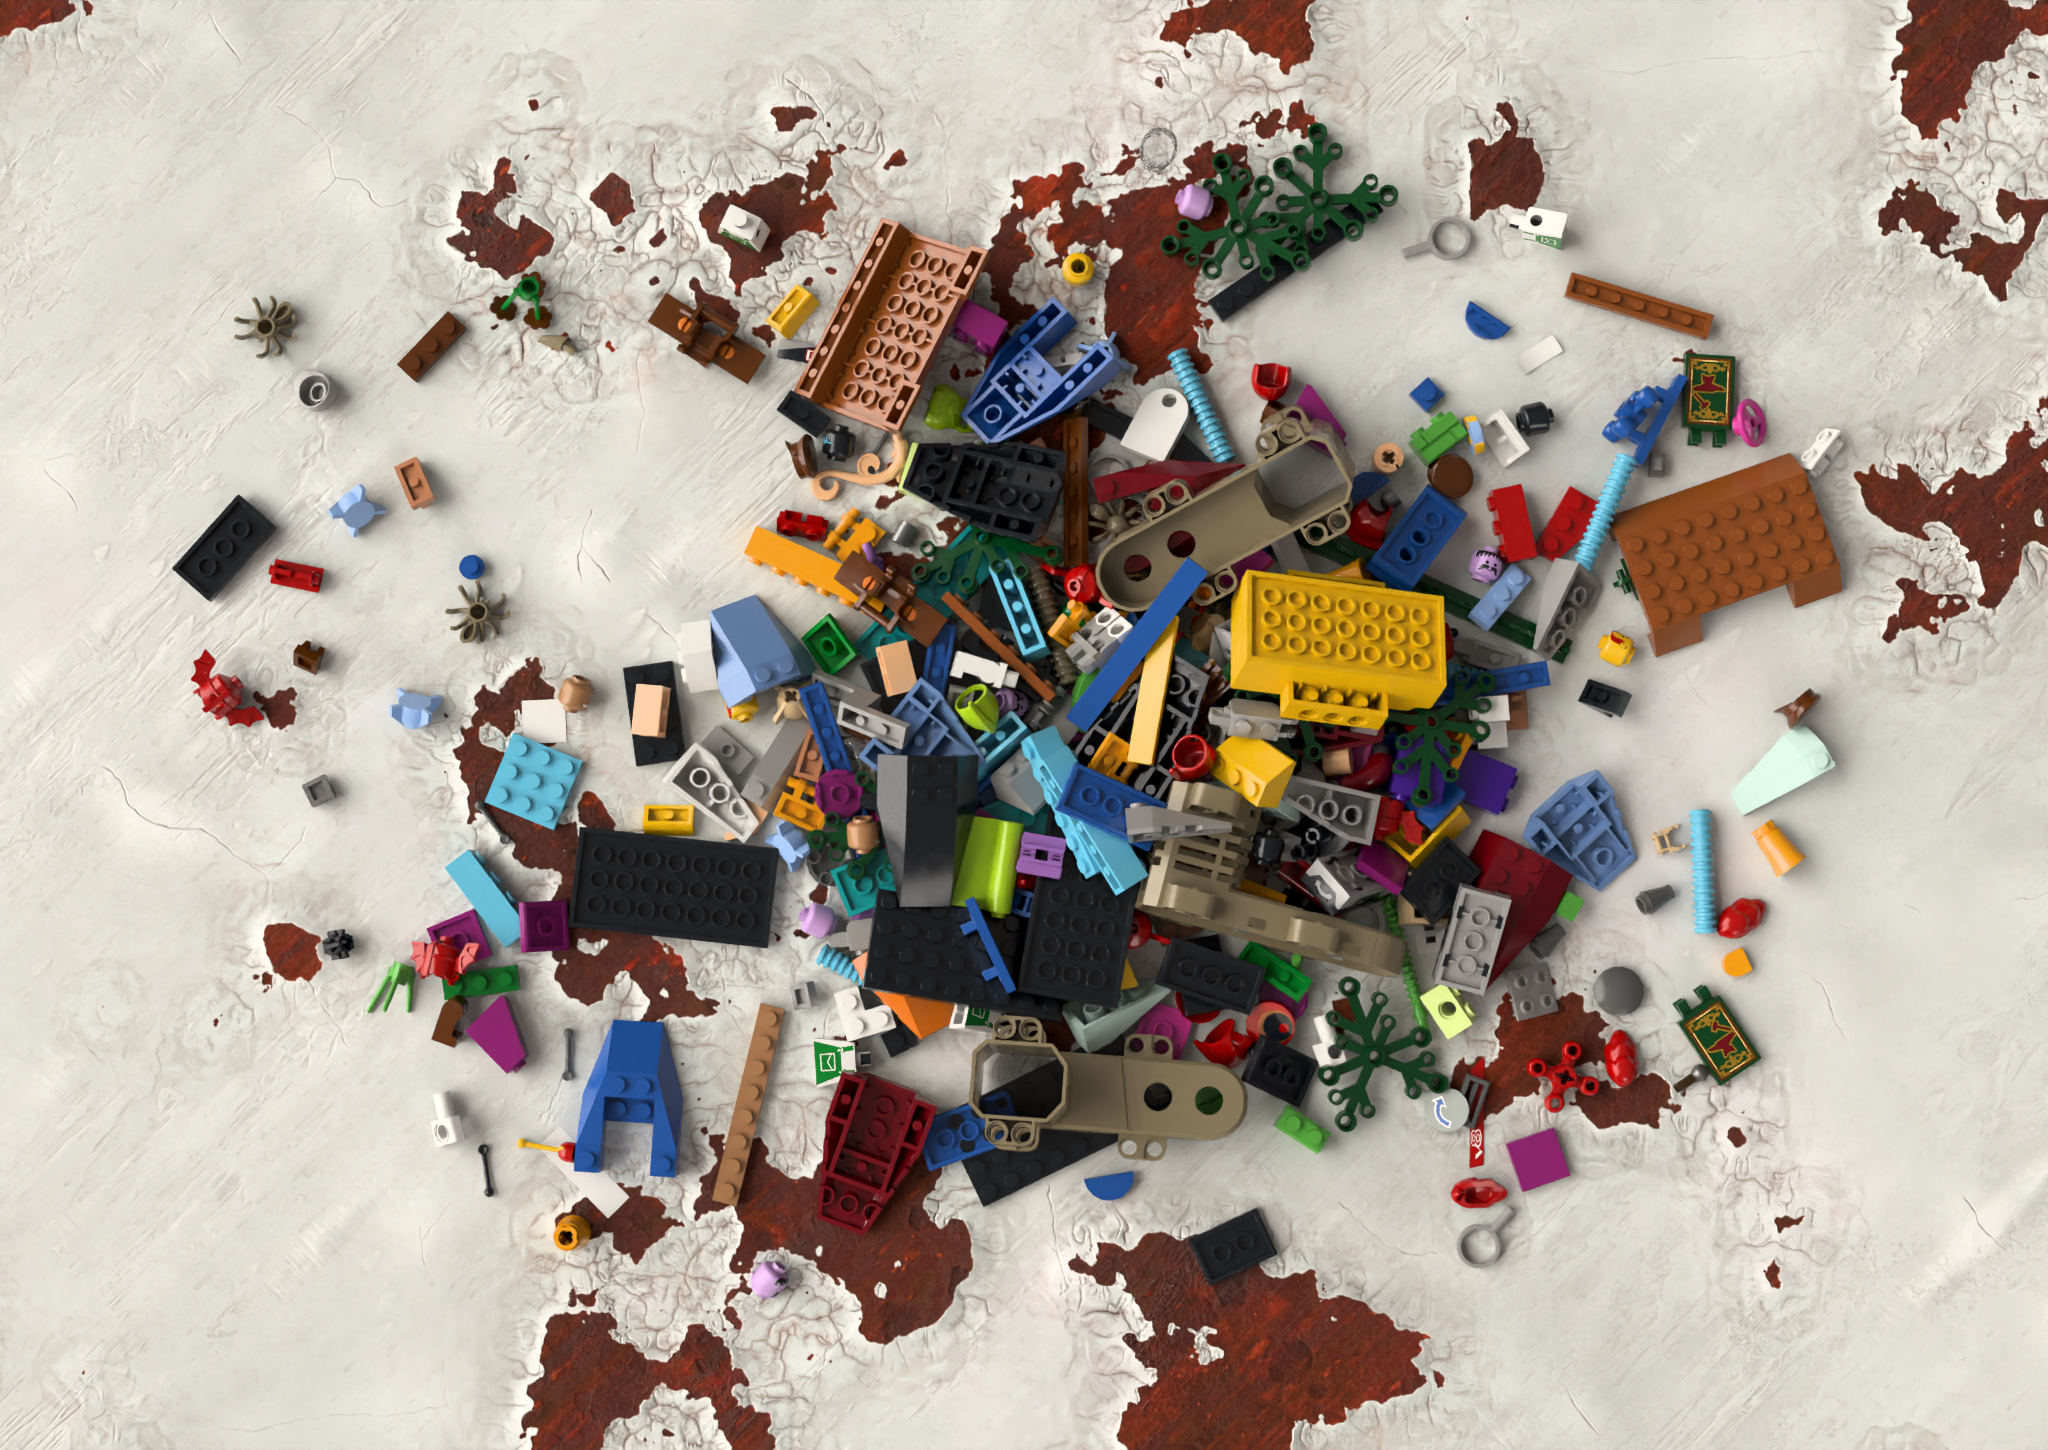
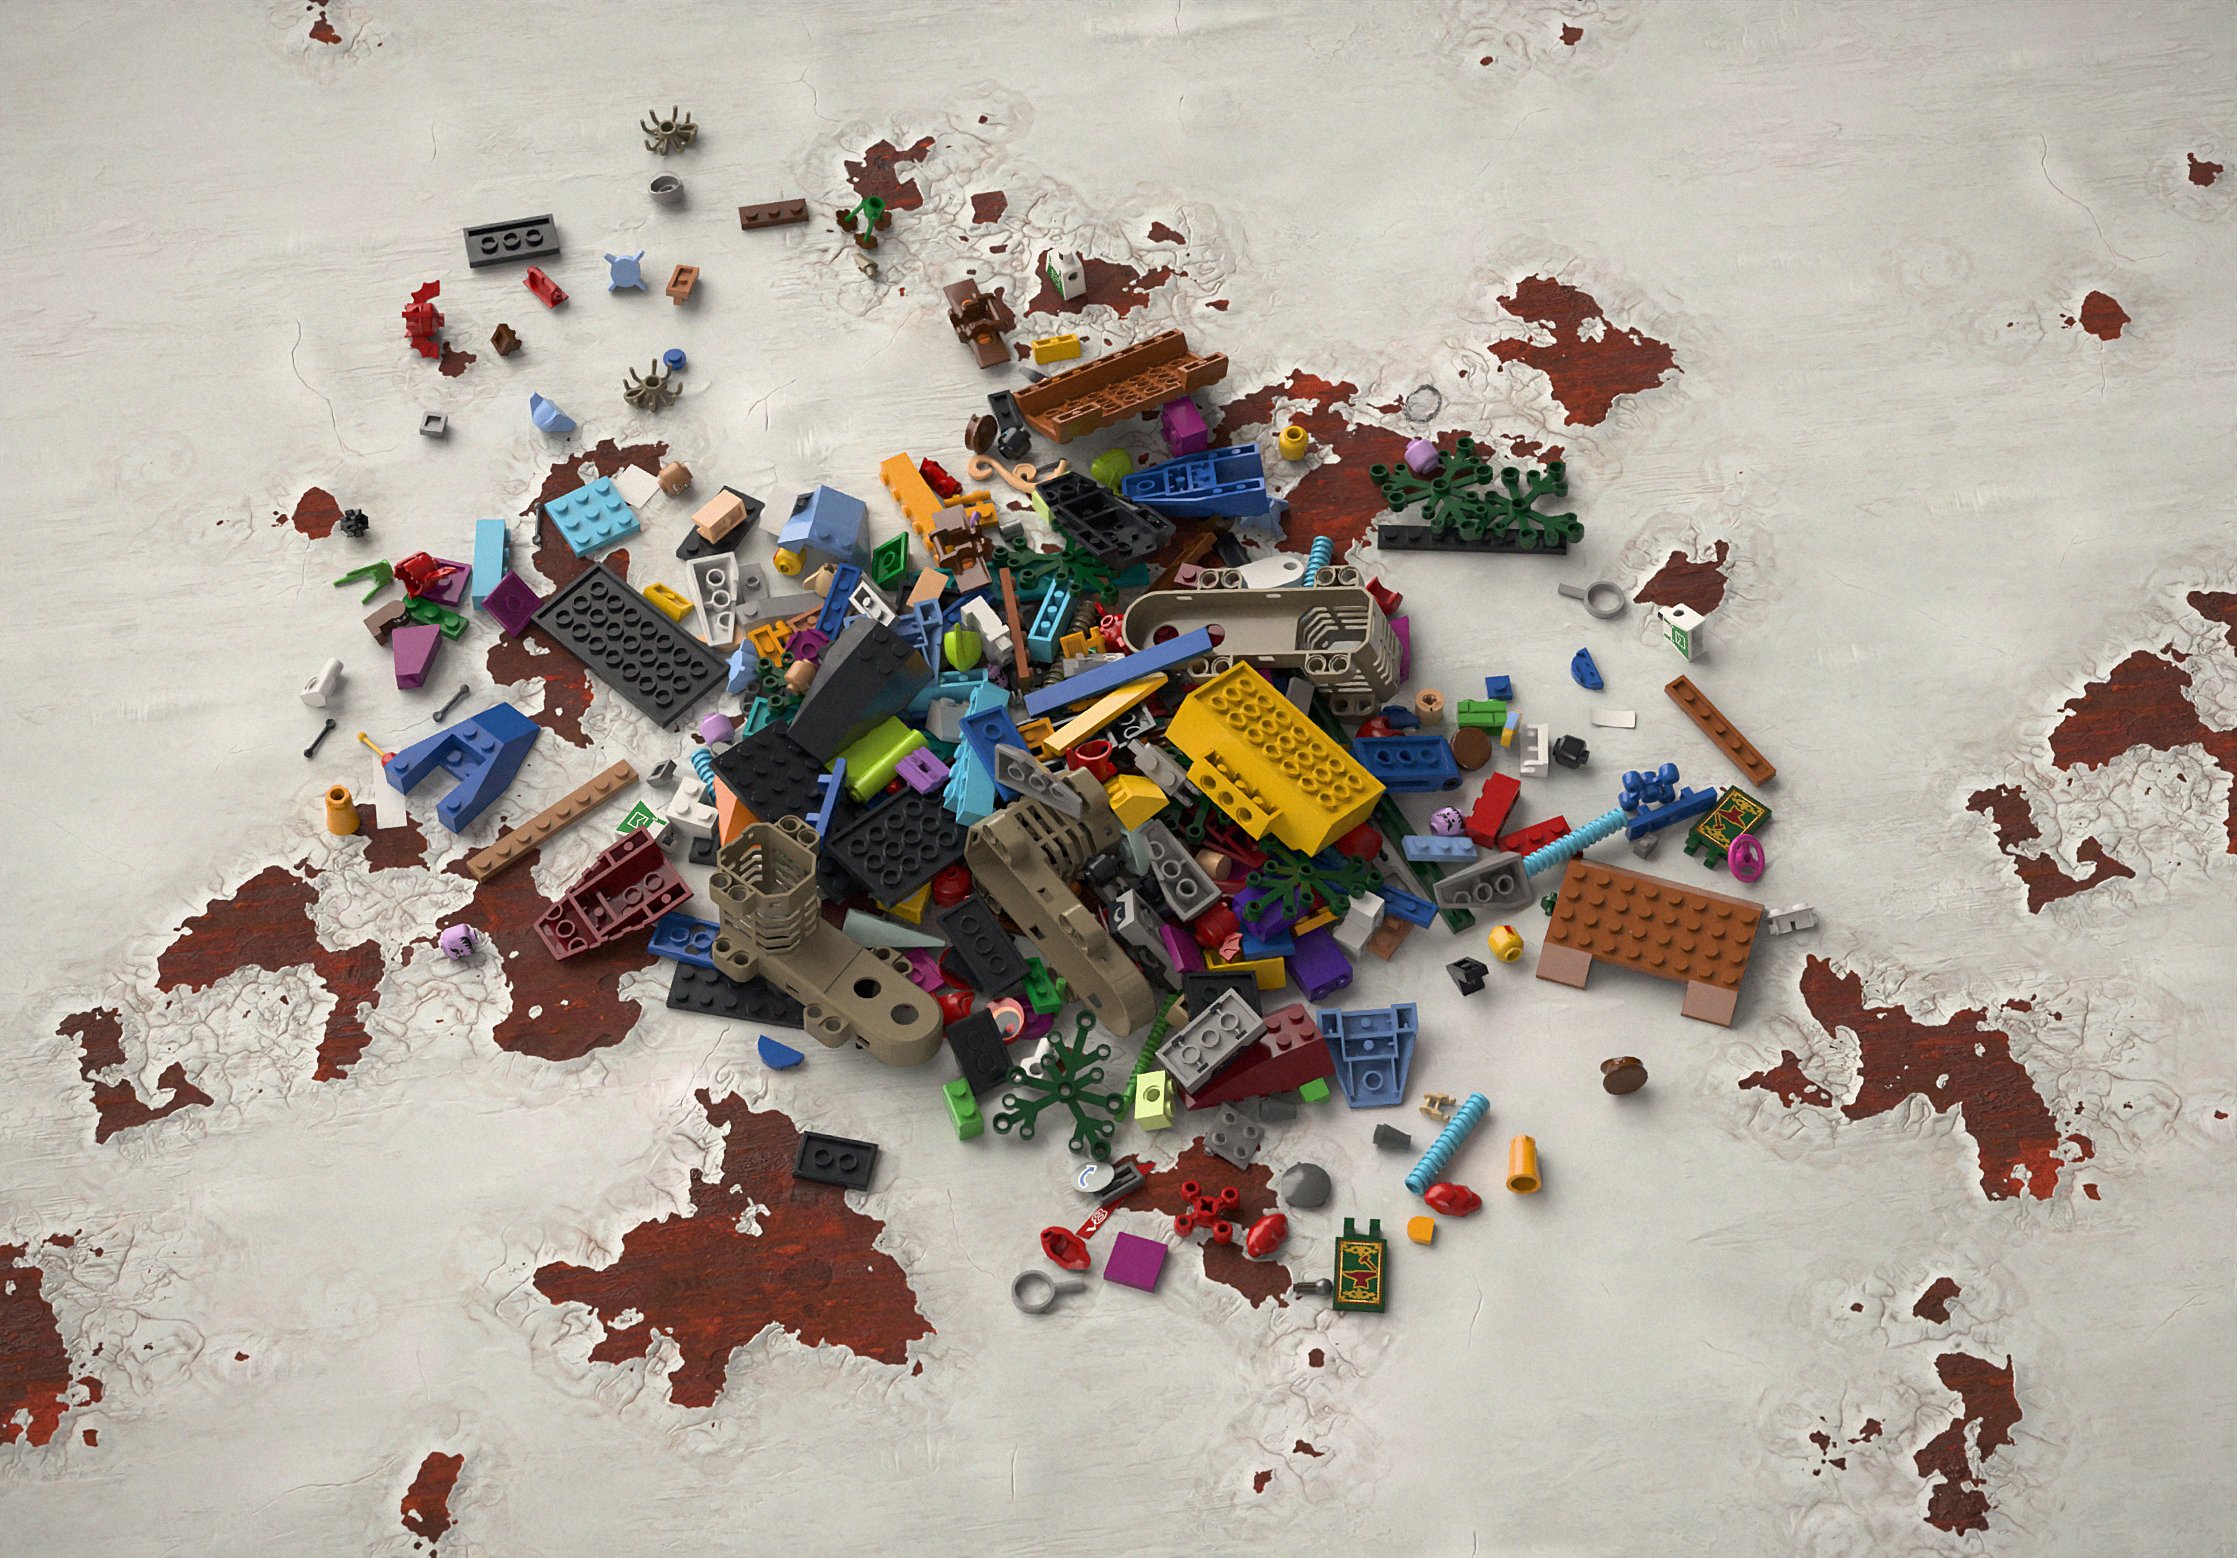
camera: 40 degrees right, 30 degrees down
light aqua wedge [1730,724,1836,816] -> none

